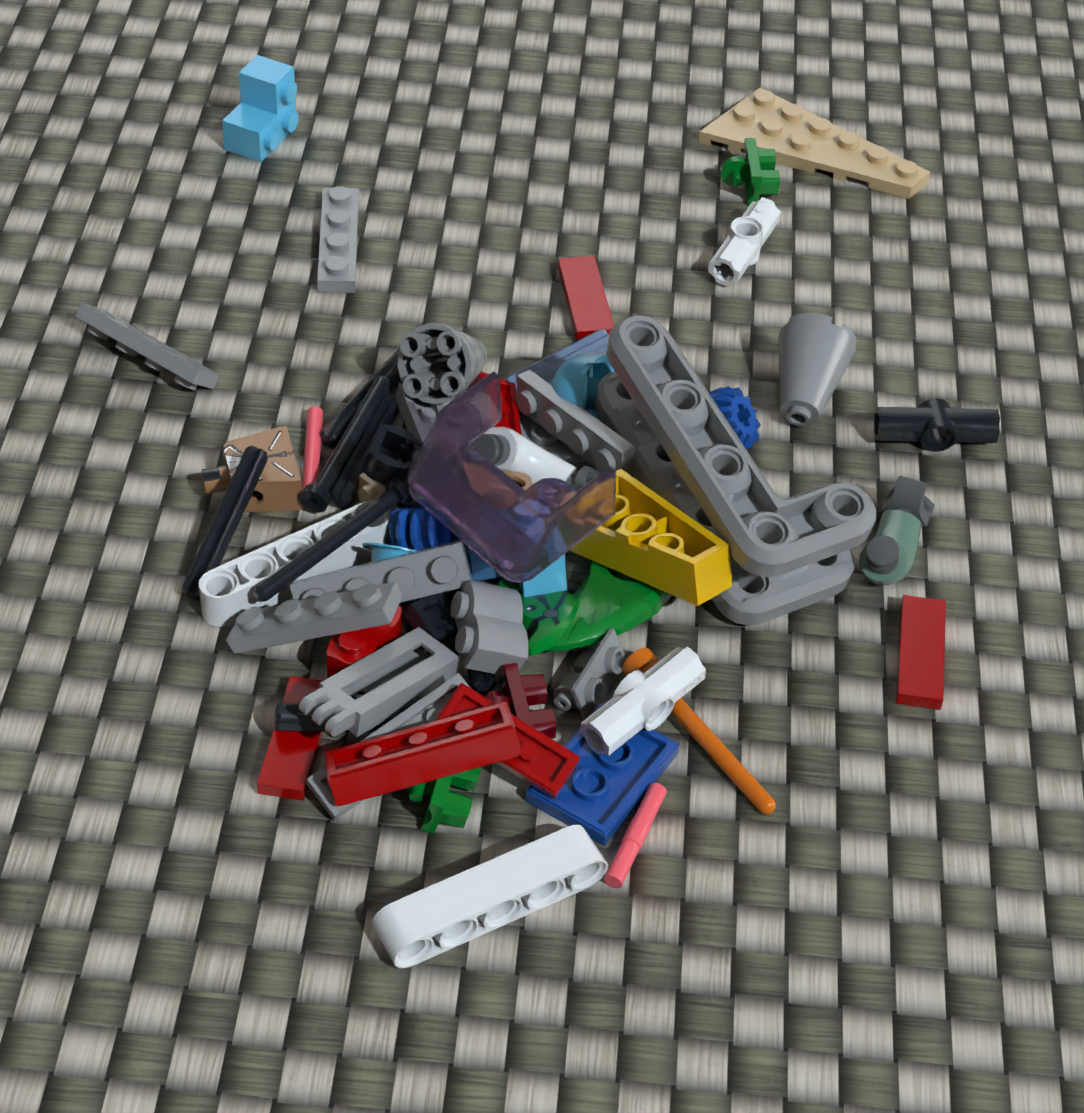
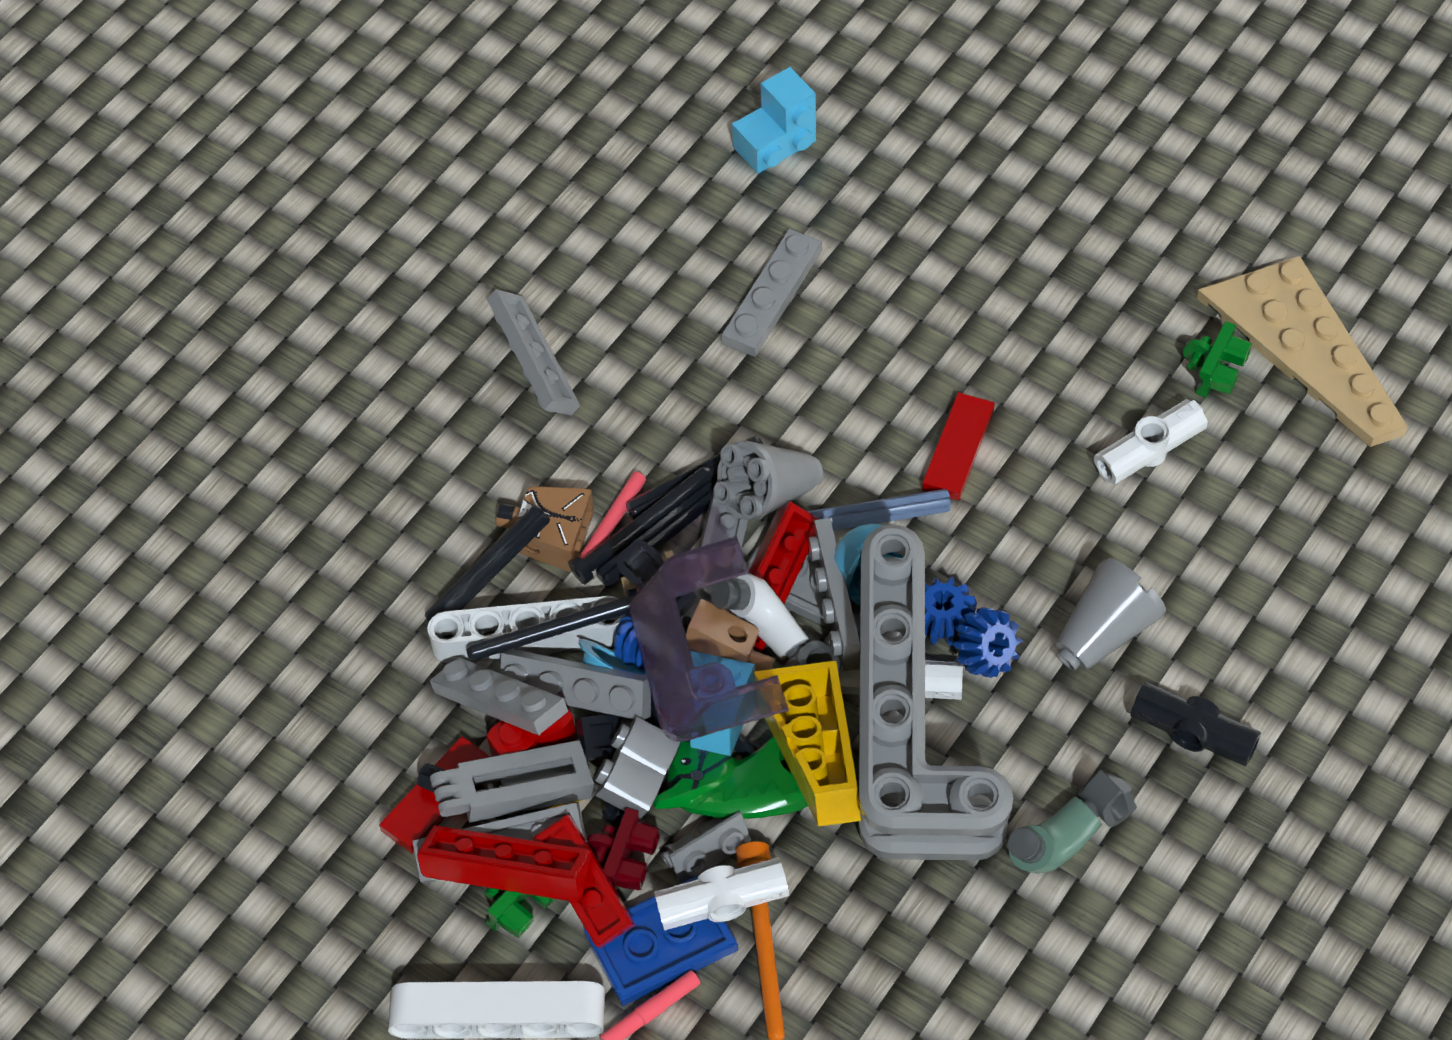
camera: 35 degrees right, 10 degrees up
red tile [896,595,946,710] -> none

